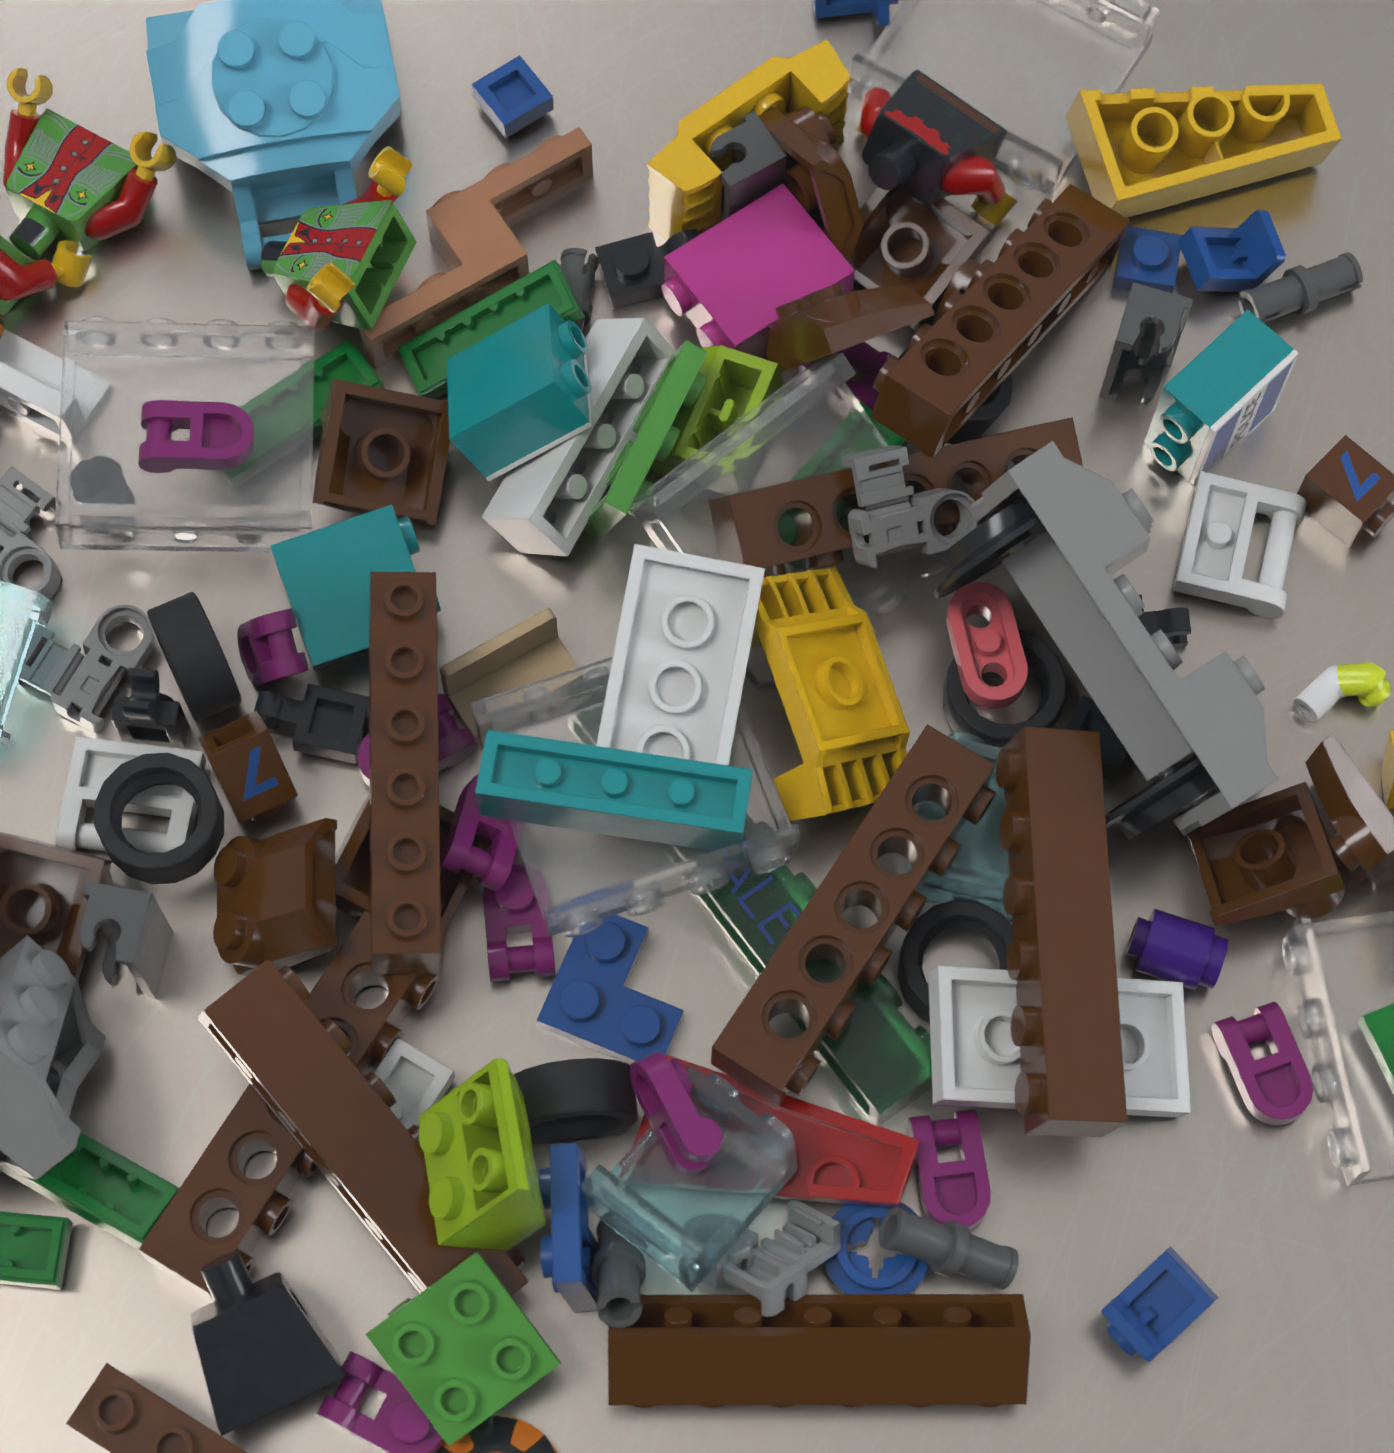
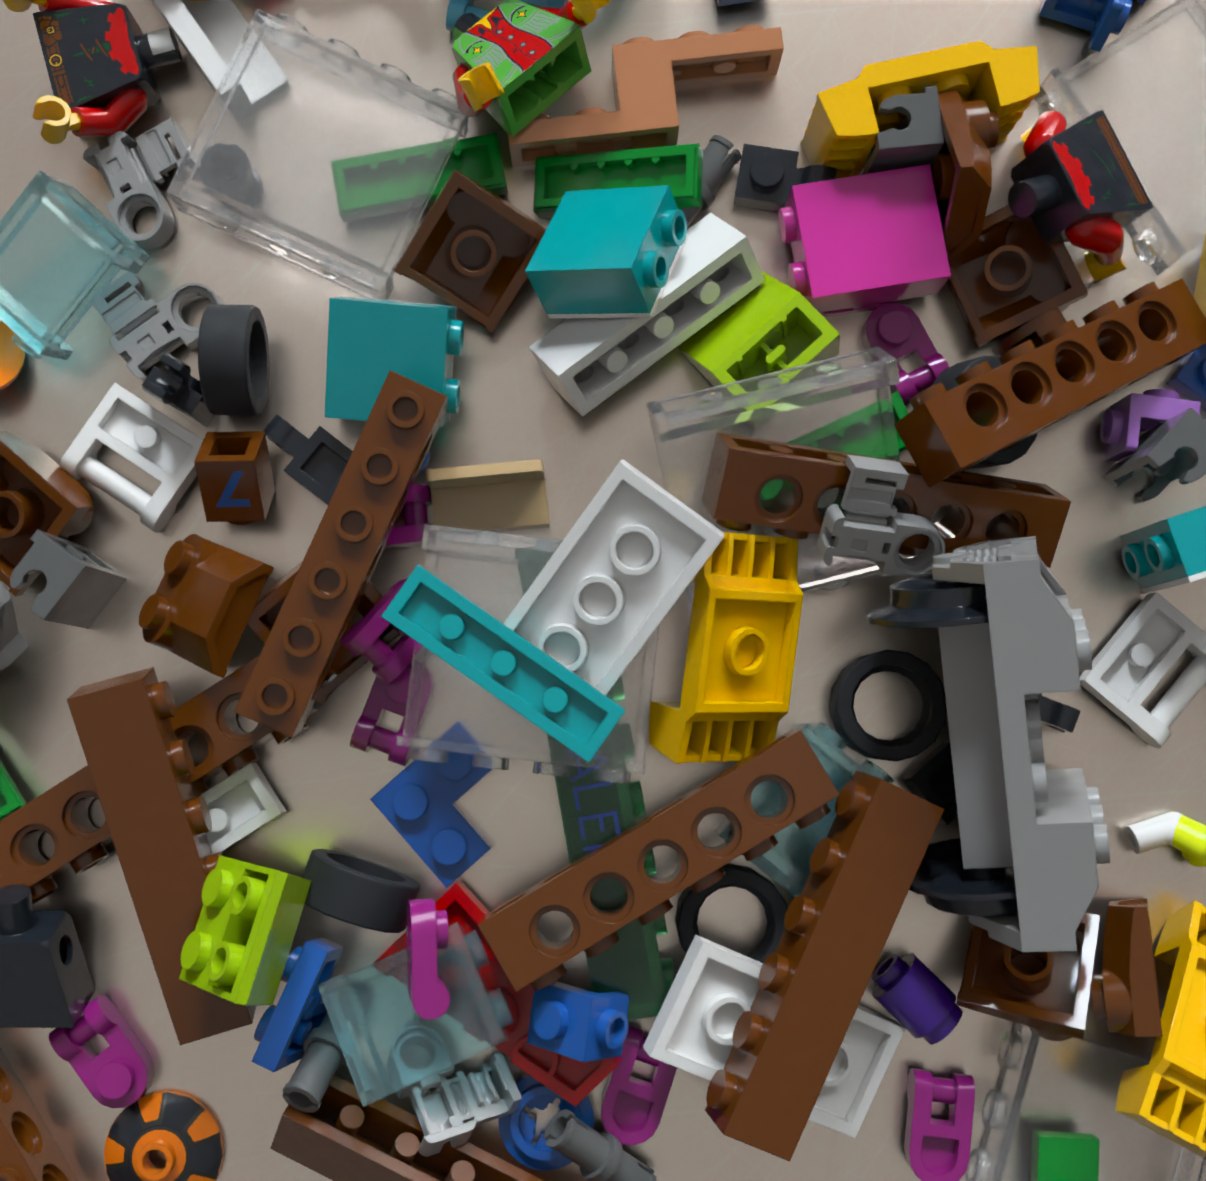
camera: 25 degrees right, 15 degrees up
black tyre [94,753,224,885] -> none
magenta plate [138,400,255,473] -> none
magenta plate [237,608,309,686] -> none
bright green hinge [366,1250,561,1446] -> none
bright green wing [582,340,708,540] -> none
reddish brown slope [766,283,935,372] -> none
coral plate [946,582,1028,709] -> none
none -> blue bracket [527,981,629,1062]
none -> medium lavender bracket [1100,389,1201,461]

